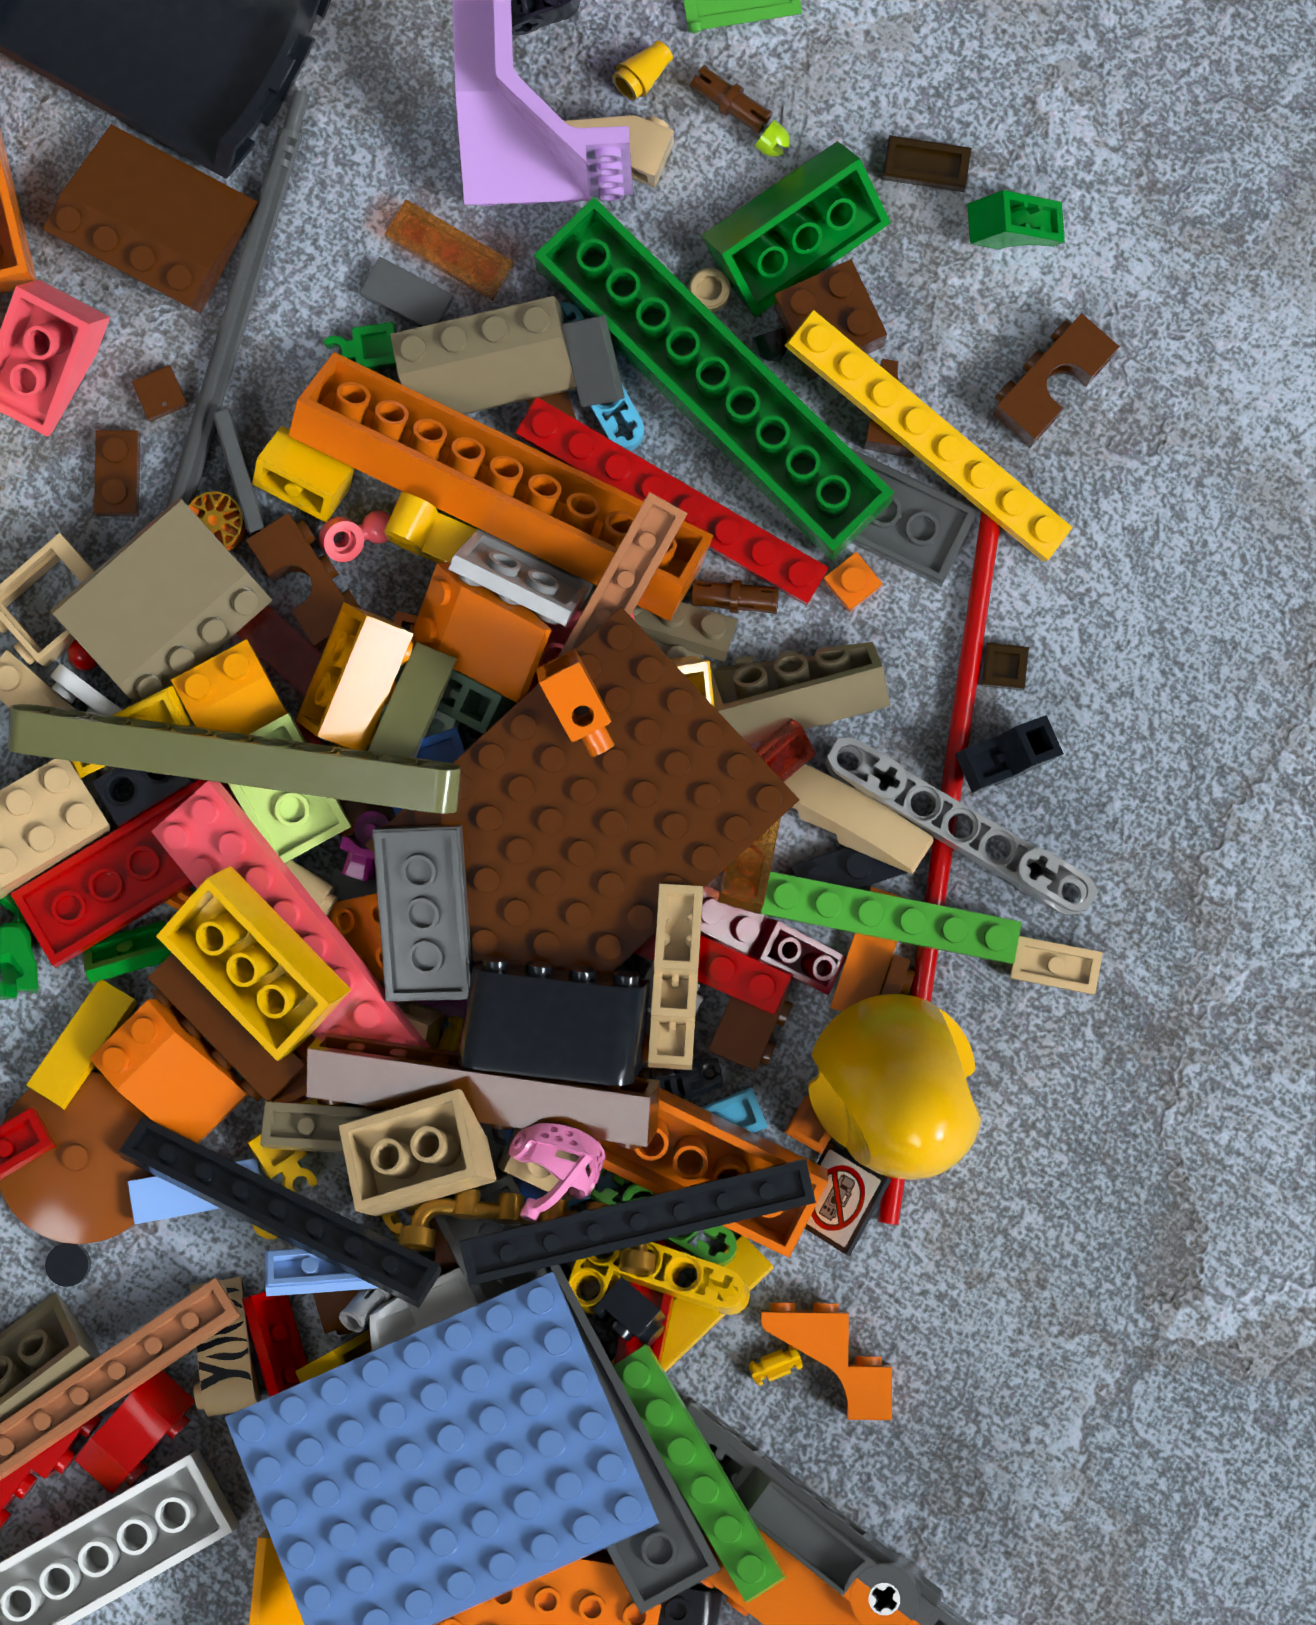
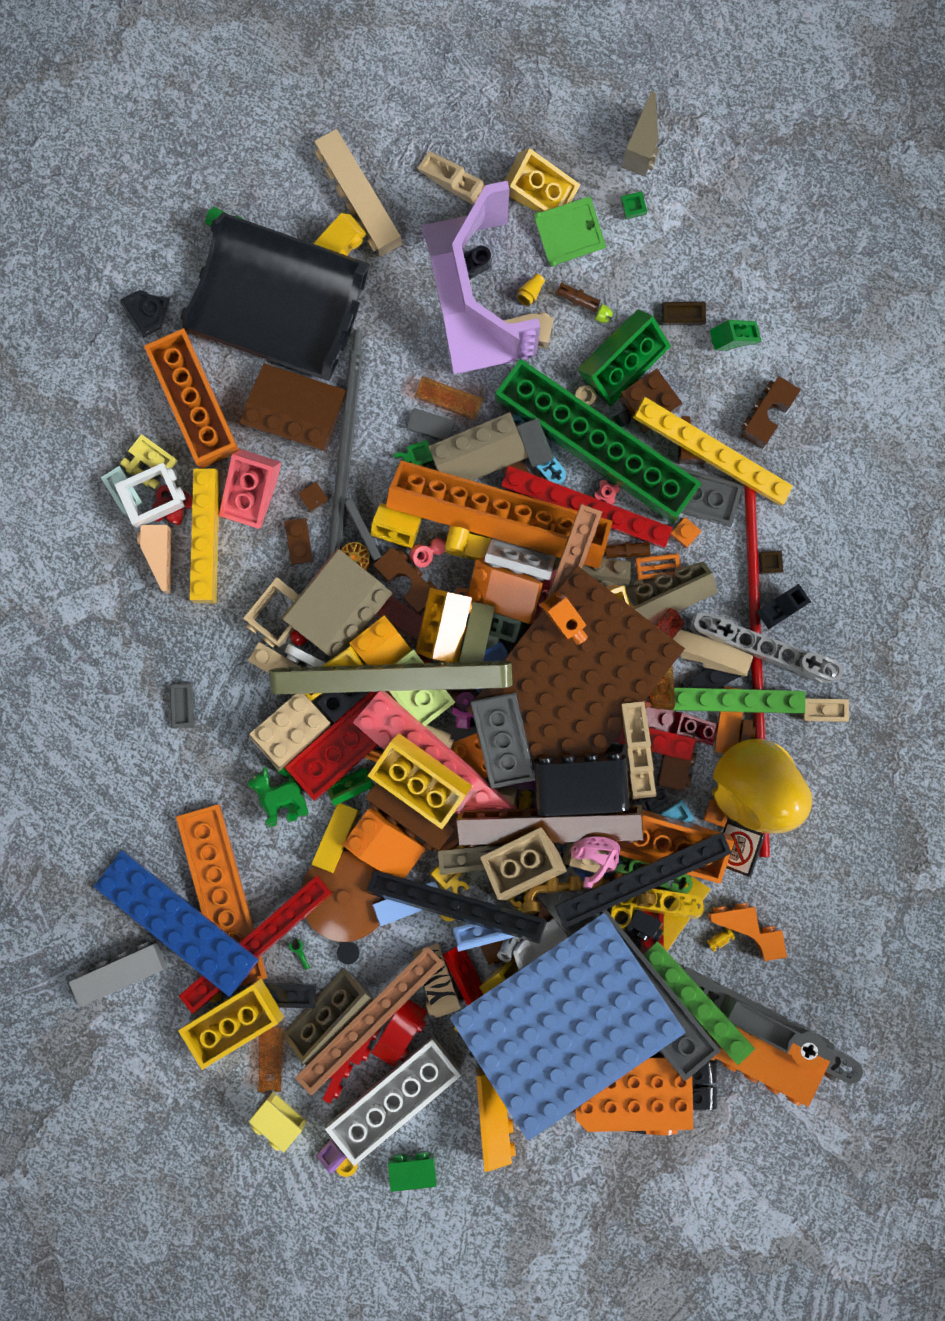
camera: 15 degrees left, 0 degrees up
none -> coral plate [595,480,620,504]
none -> orange tile [634,553,681,581]

